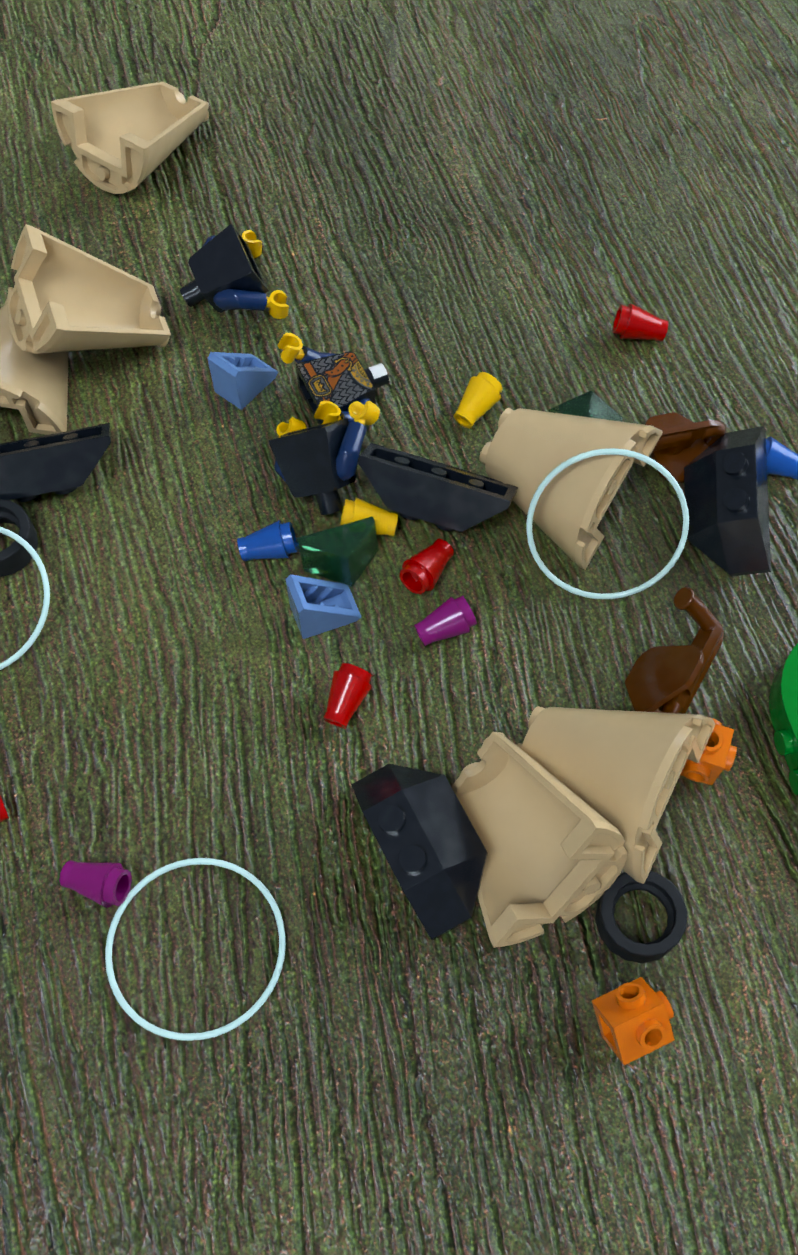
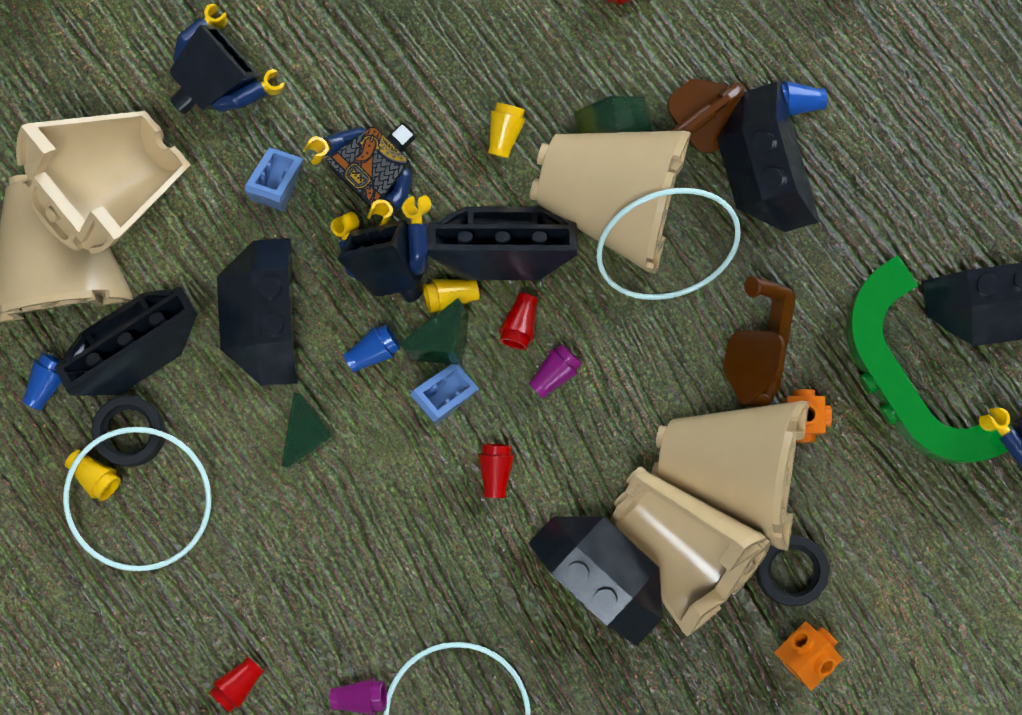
camera: 20 degrees left, 20 degrees up
none -> black wedge [217,238,298,386]
none -> clear green slope [281,393,334,469]

